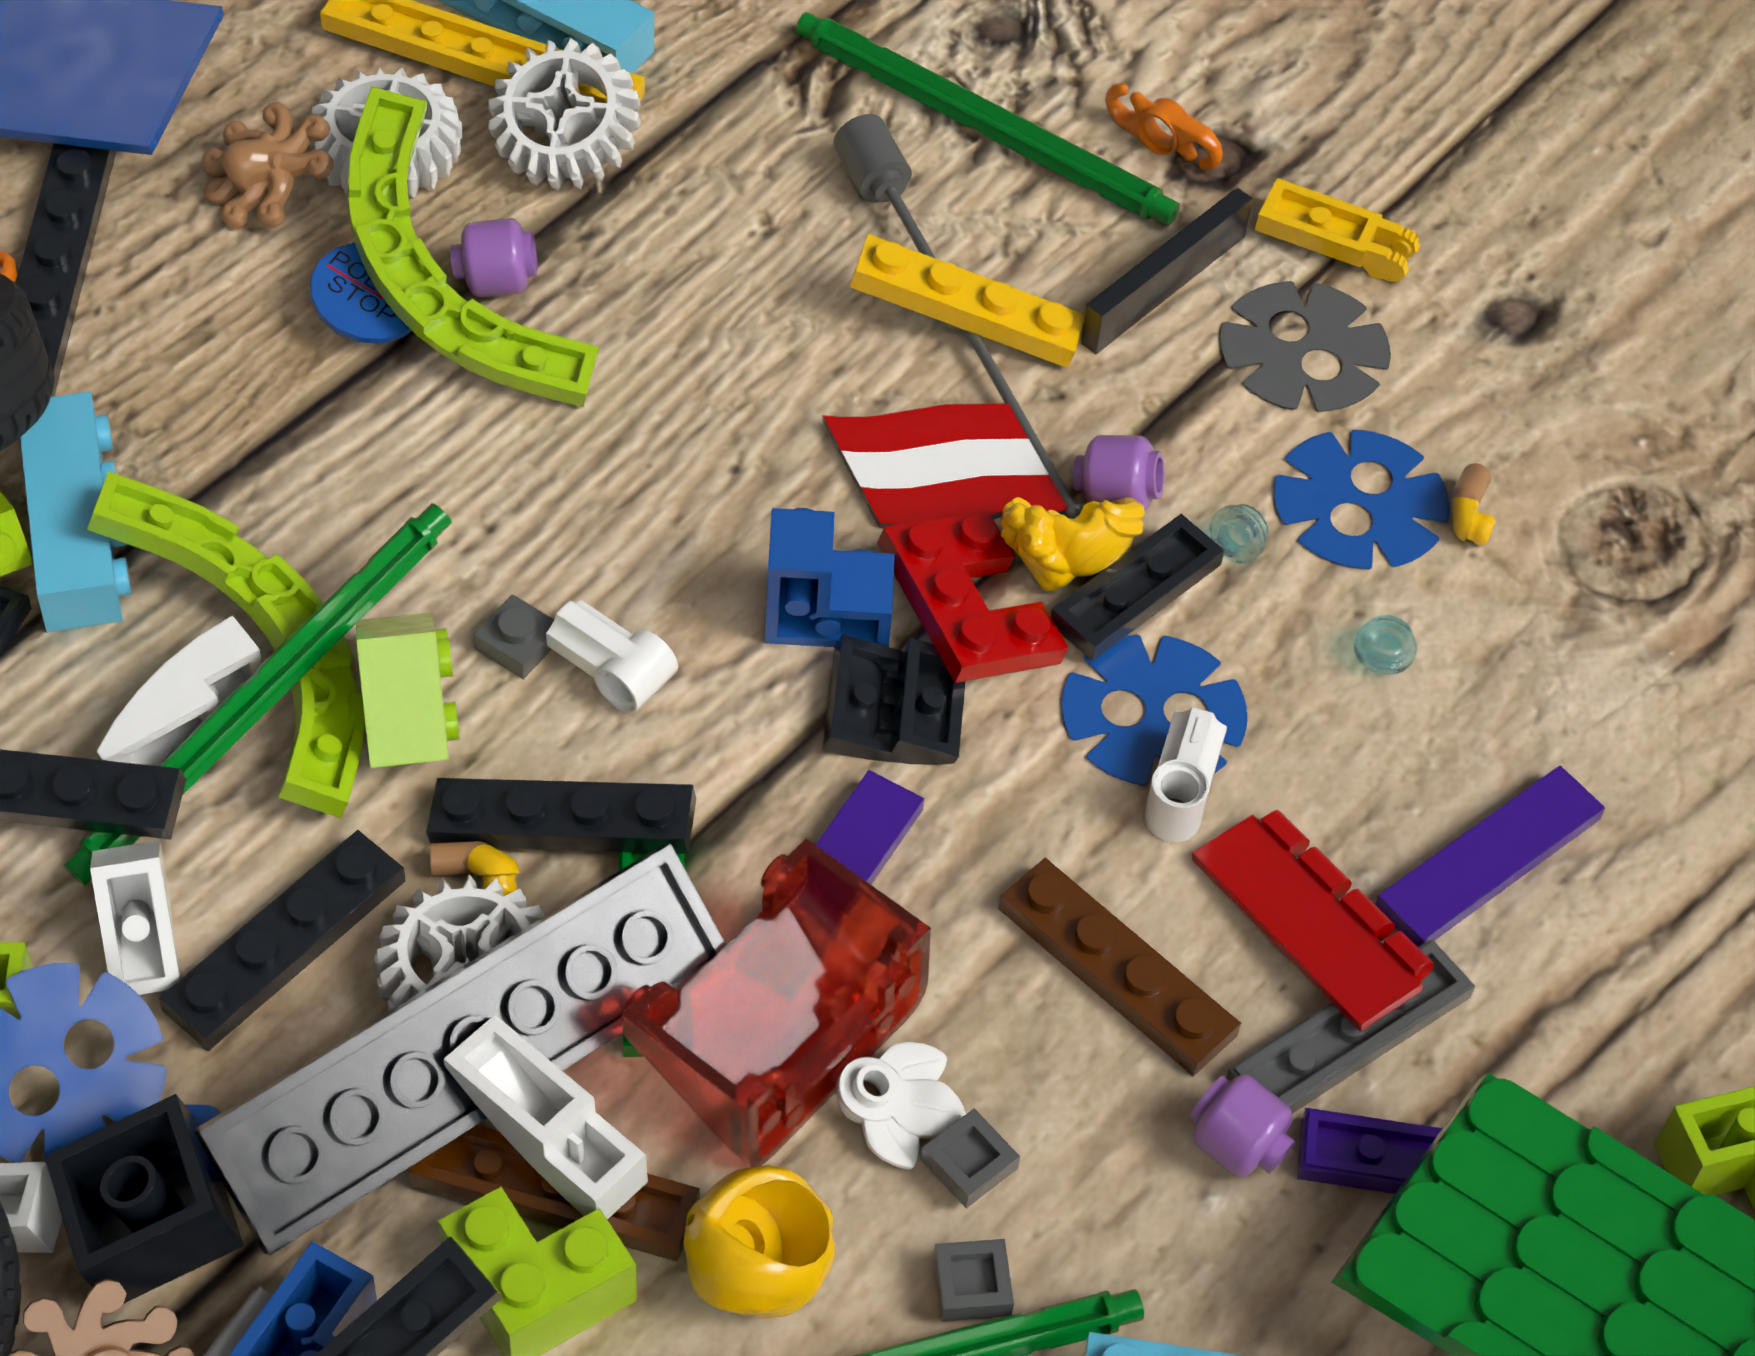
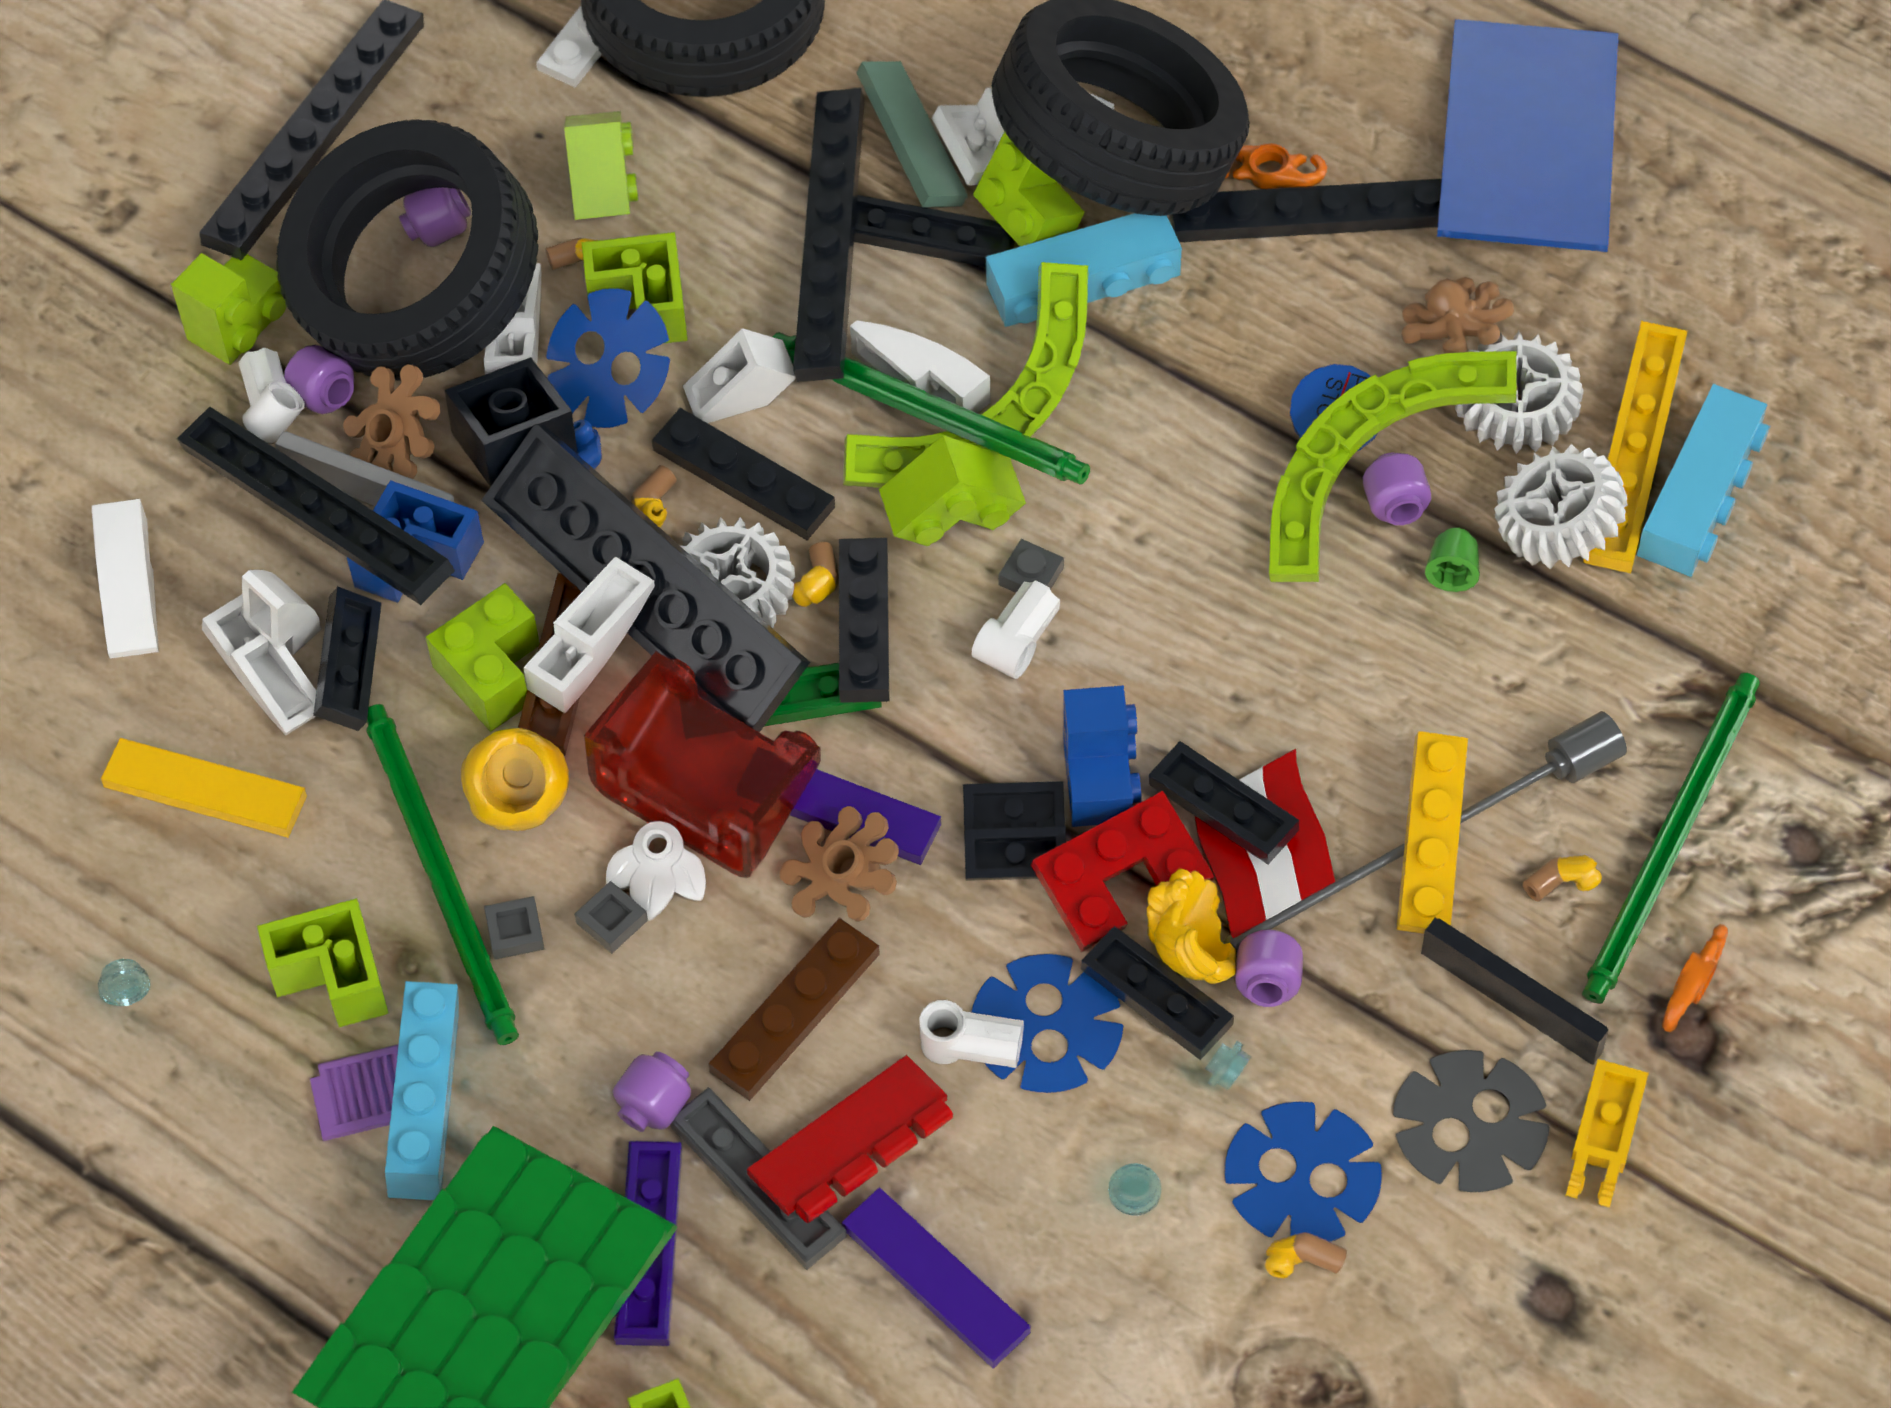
camera: 90 degrees right, 5 degrees up
none -> arm [631,465,677,528]
none -> medium nougat animal [780,806,899,922]
none -> black plate [1149,741,1299,865]
none -> bright green hat [1425,528,1480,592]
none -> arm [1523,855,1602,902]

